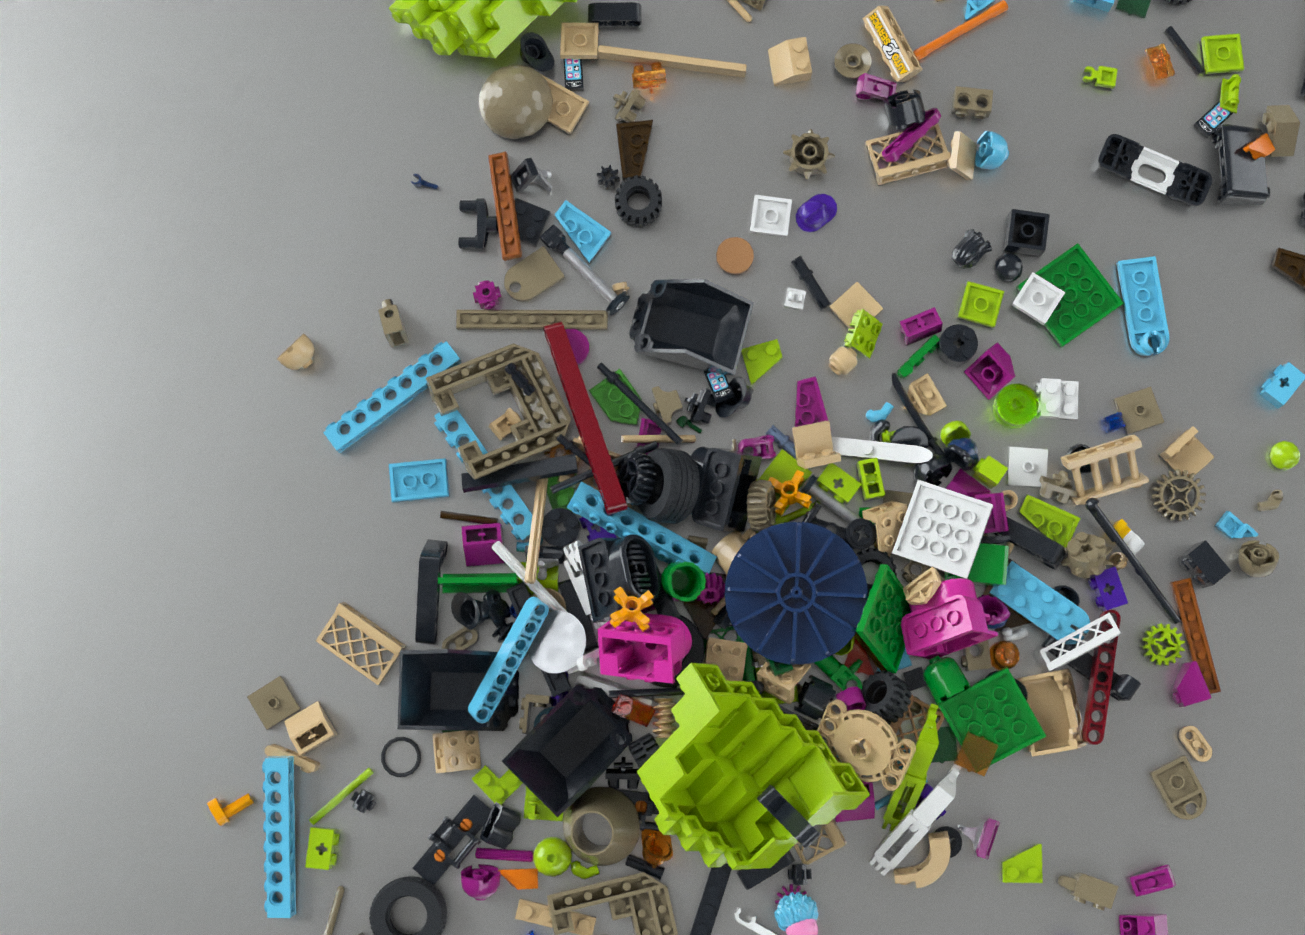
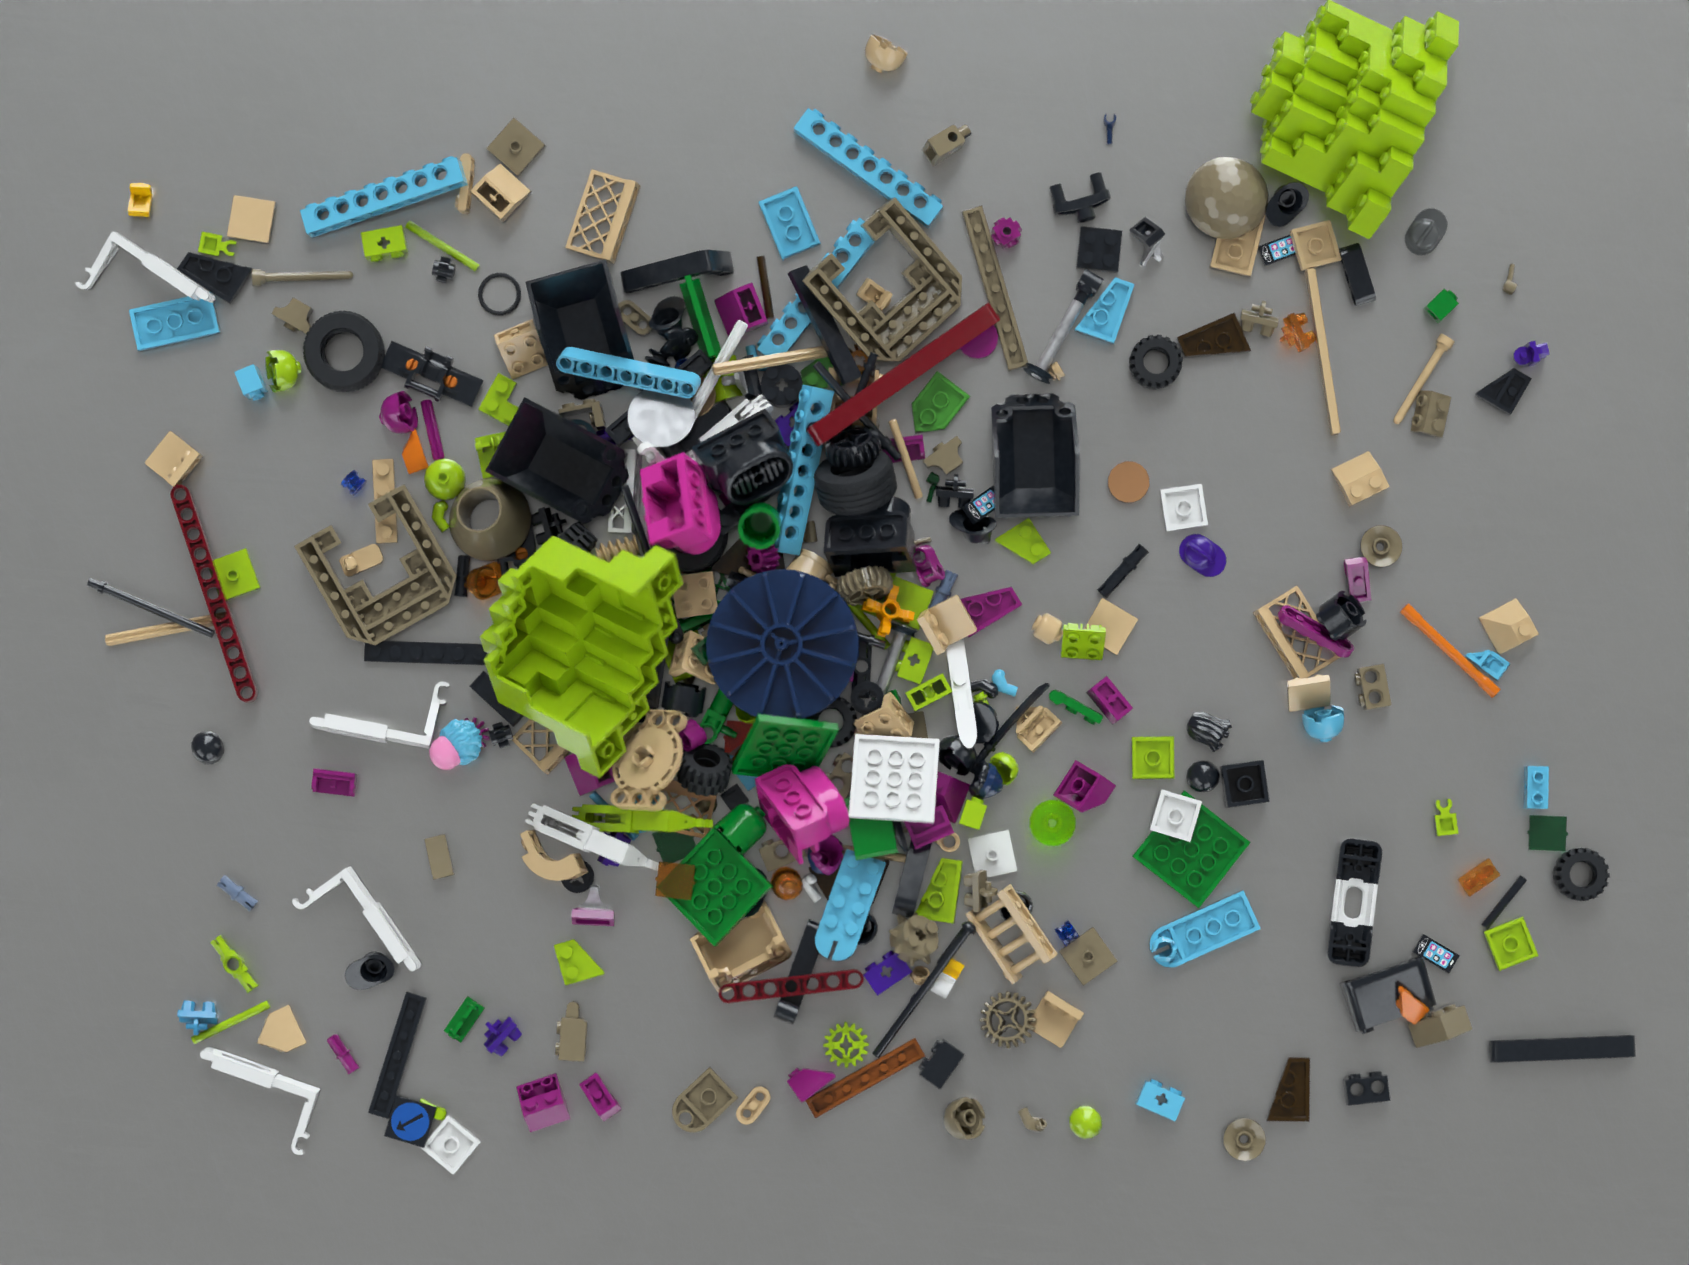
camera: 75 degrees right, 5 degrees up
light orange piece [207,793,254,826] -> none
black brick [480,802,521,850] -> none
dark orange tile [488,151,522,261] -> none
dark tan tile [504,246,565,302] -> none
black axle [505,362,536,396] -> none
black gear [597,165,620,190] -> none
black bar [597,363,683,445] -> none
light orange pin [610,587,654,632] -> none
clear red plate [612,693,656,727] -> none
black beam [756,784,821,849] -> none
dark tan brick [783,129,835,179] -> none
white tile [784,288,806,311] -> none
tan brick [862,6,923,82] -> none
tan slope [903,566,941,605] -> none
black brick [937,324,978,366] -> none
white plate [1035,378,1079,420] -> none
white fence [1040,613,1122,672] -> none
medium azure slope [1215,511,1259,538] -> none
lime hinge [1220,74,1241,114] -> none

